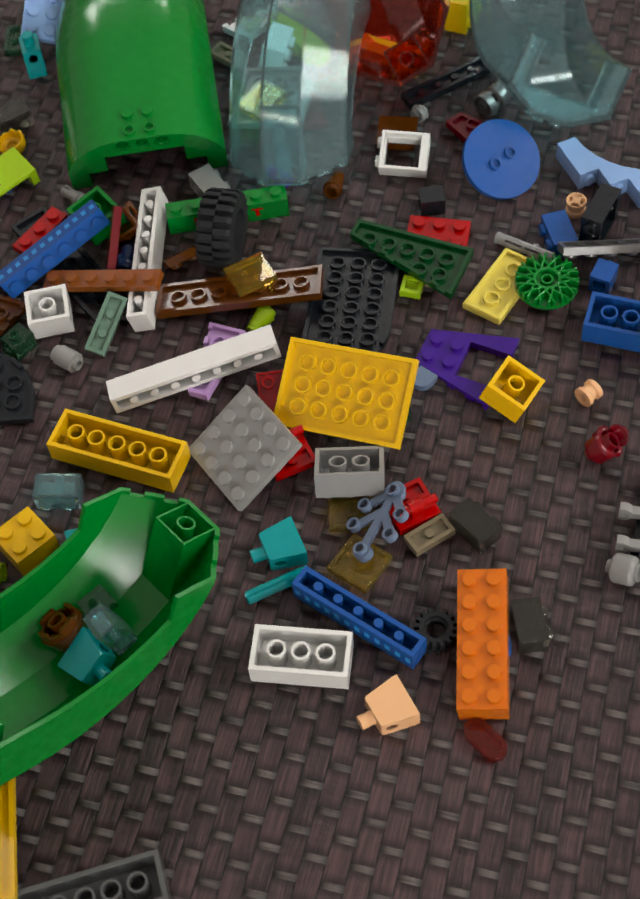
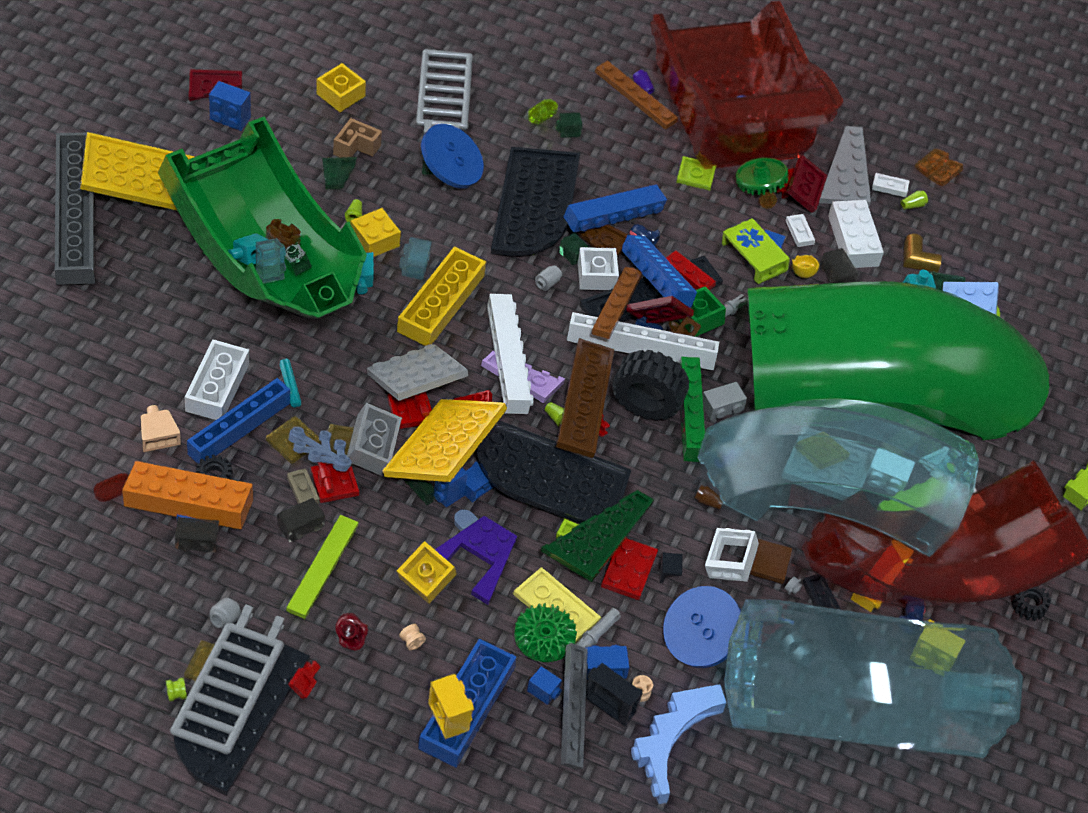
camera: 85 degrees right, 5 degrees down
sand green plate [84,291,128,358] -> none
clear yellow tile [223,252,278,297] -> none
teal torso [249,516,308,571] -> none
none -> lime tile [286,515,358,619]

